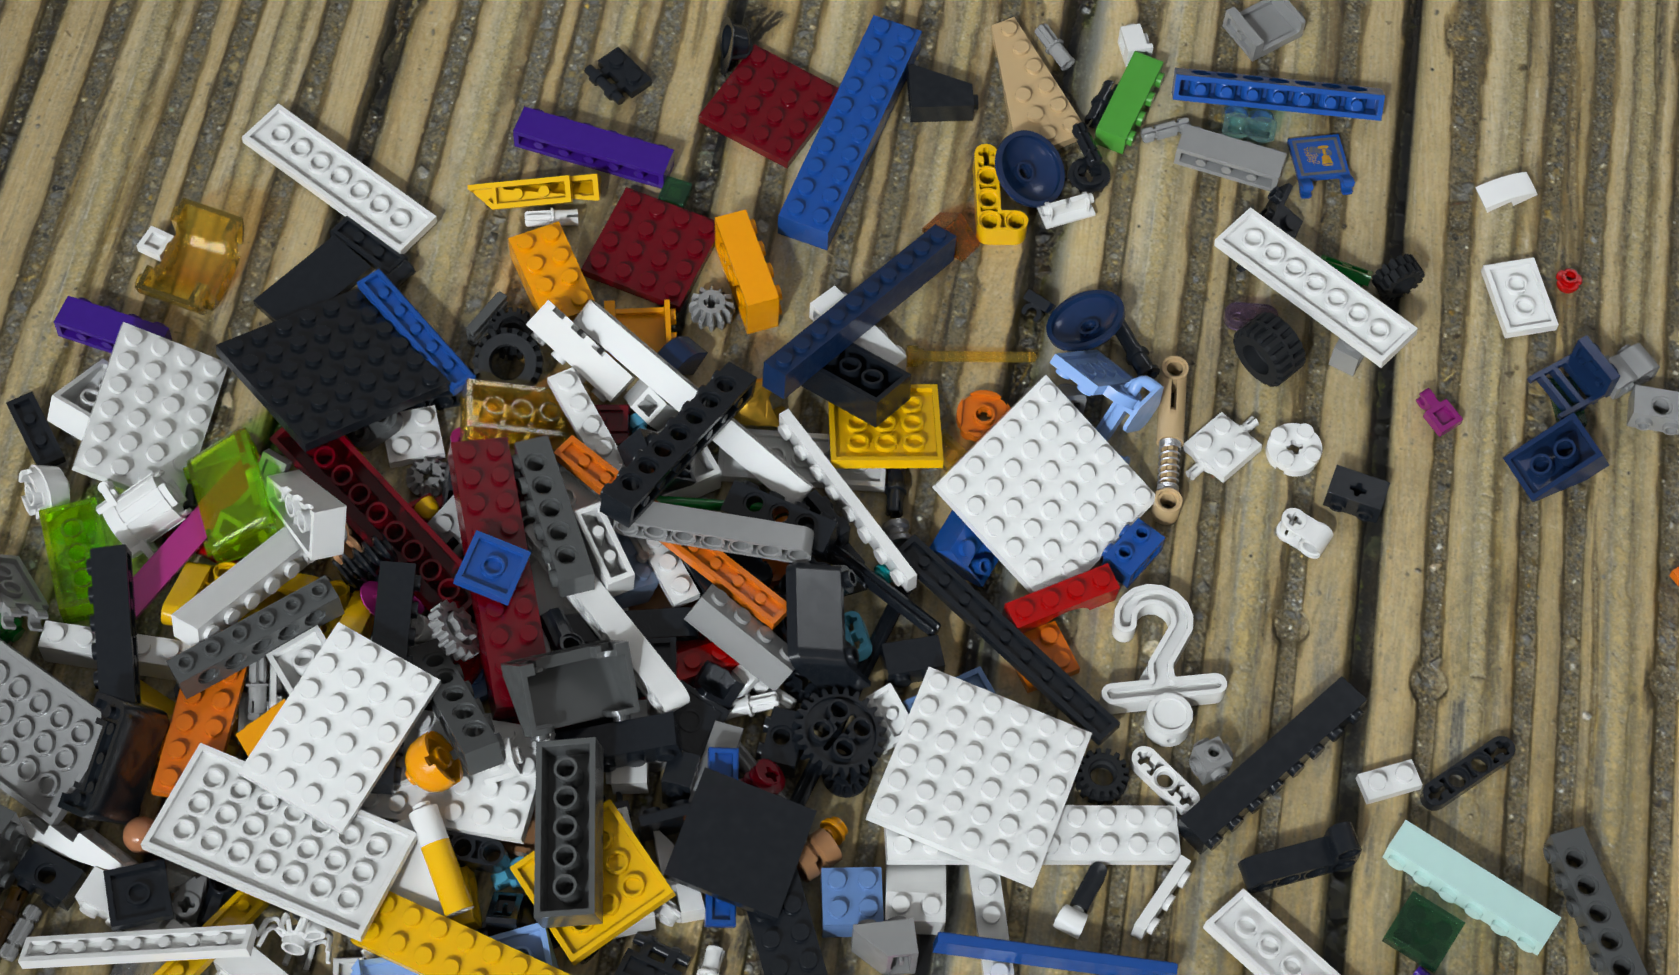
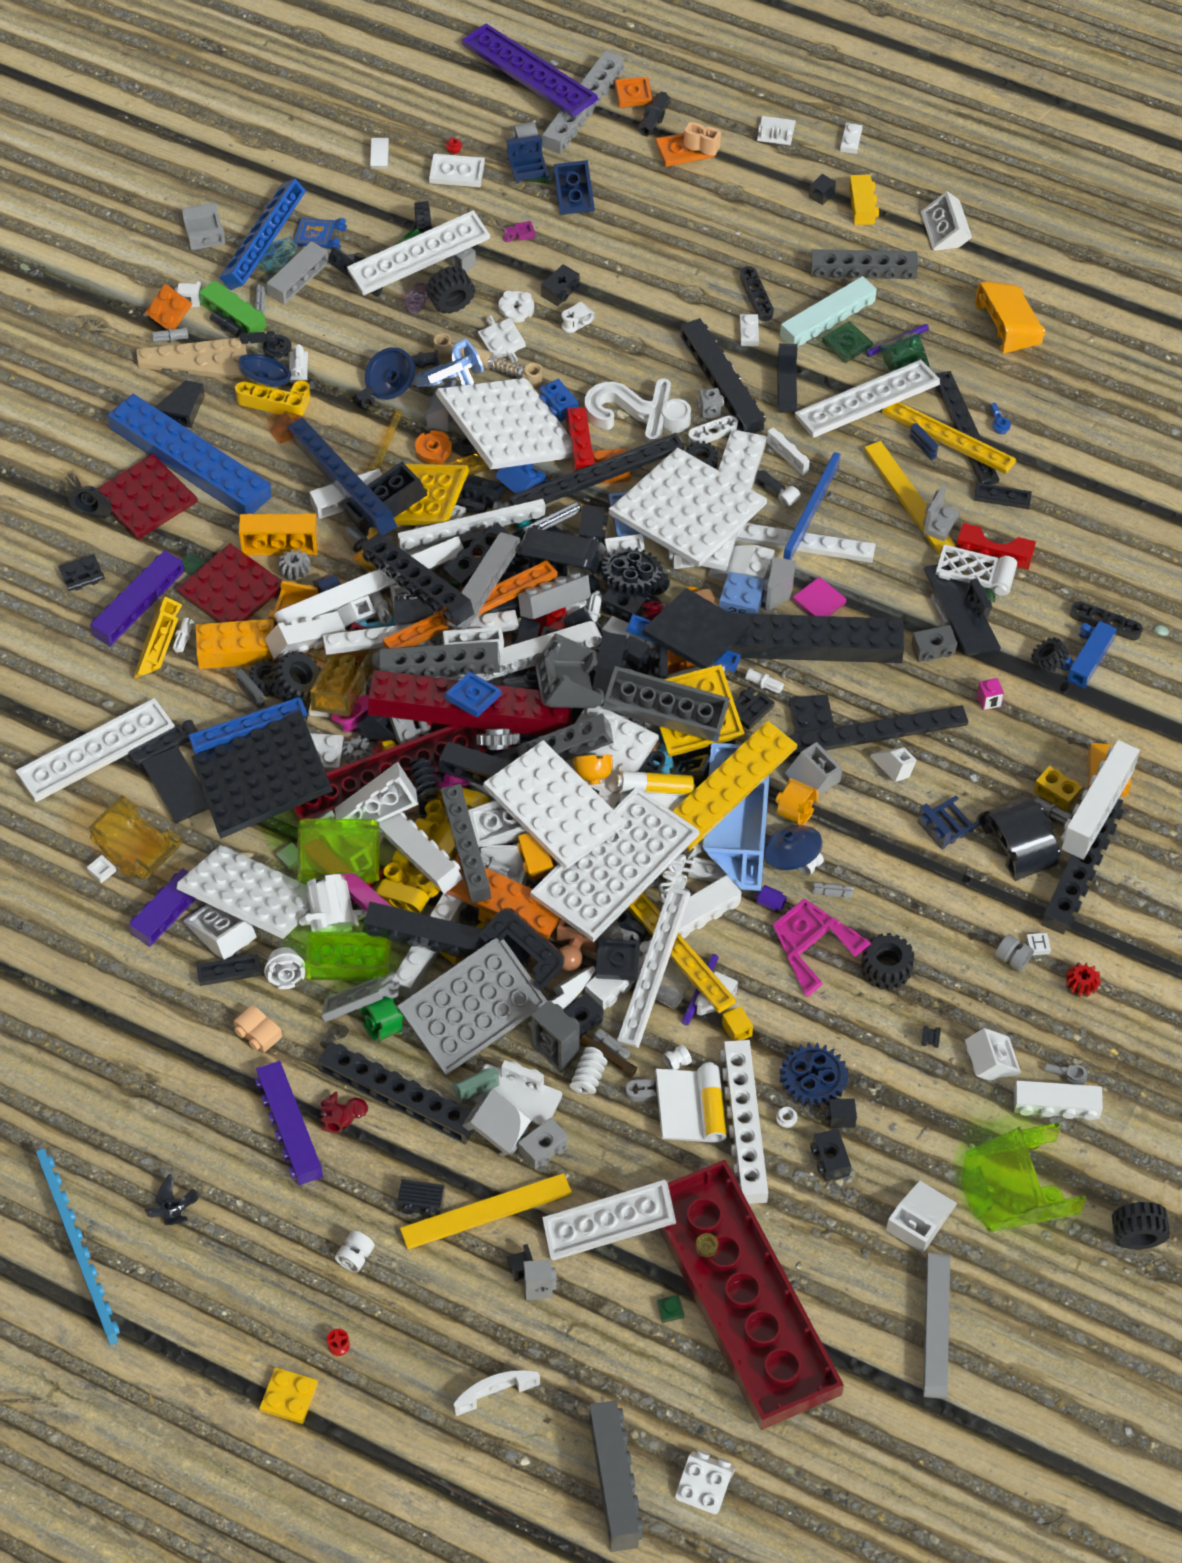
camera: 70 degrees left, 5 degrees down
none -> orange plate [145,284,193,330]
none -> black bracket [462,474,506,509]

